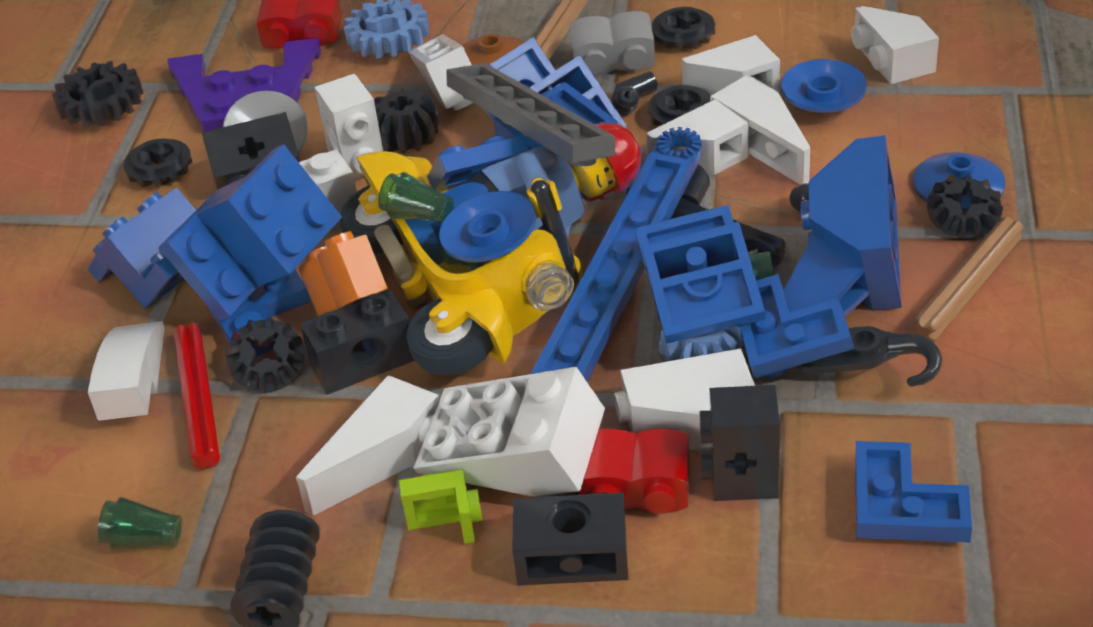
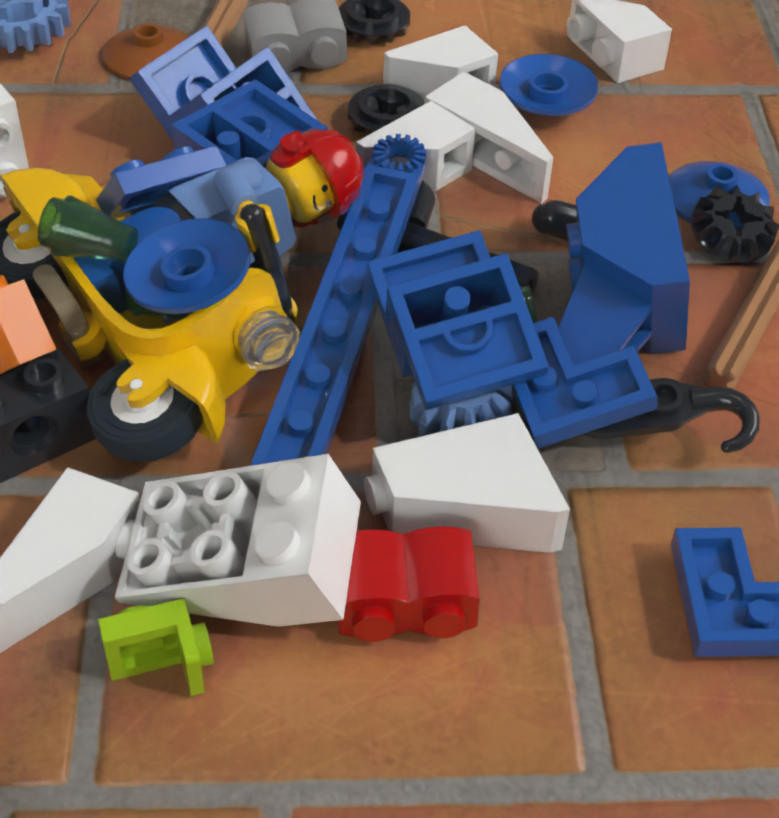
camera: 15 degrees left, 5 degrees up
black gear [374,87,440,154] -> none
white slope [409,34,473,110] -> none
dark grey plate [446,63,615,166] -> none
black brick [513,493,629,586] -> none
black arm [611,71,658,114] -> none
black brick [699,385,780,501] -> none

